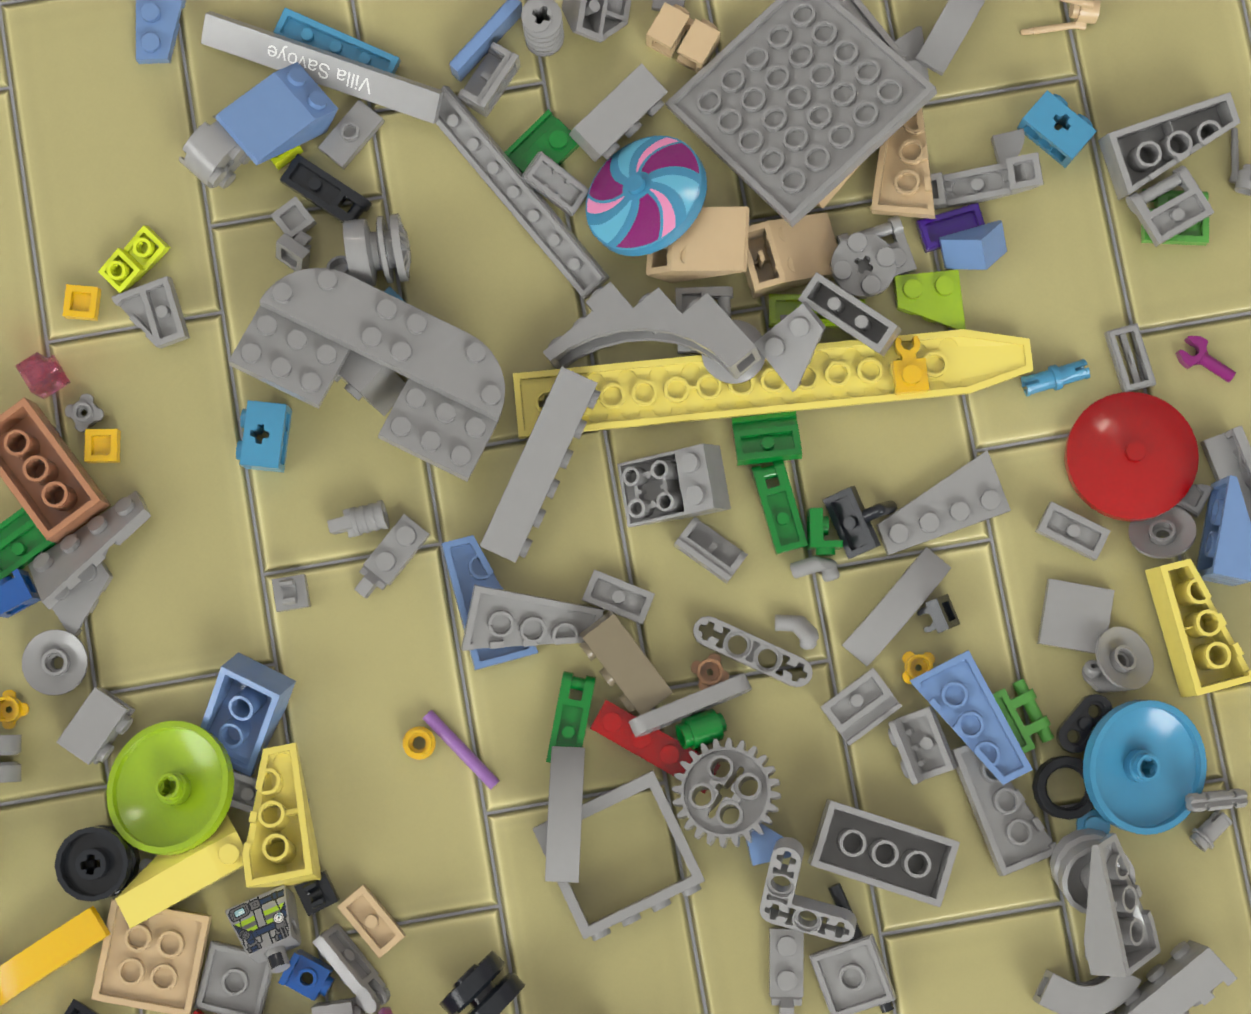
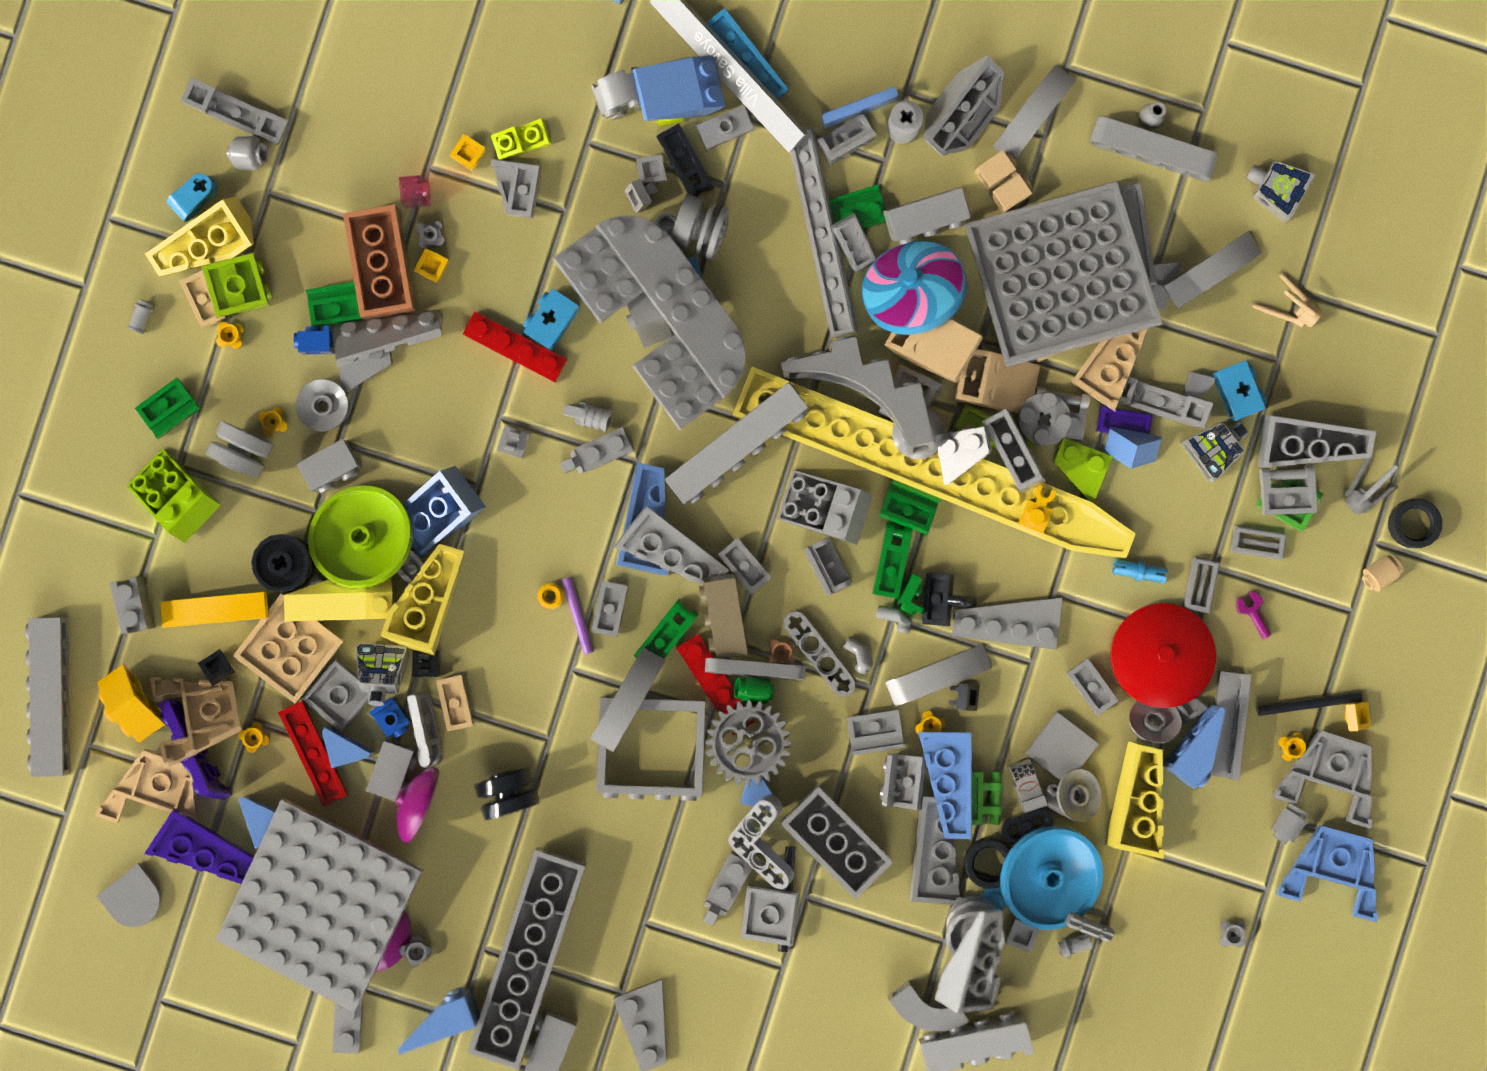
camera: 20 degrees right, 5 degrees up
none -> red plate [462,311,567,383]
none -> light grey plate [591,581,628,637]
none -> light grey plate [1005,918,1039,953]
none -> light grey leg [1009,759,1048,813]
none -> torso [1180,422,1248,483]
none -> light grey tile [1230,526,1287,560]

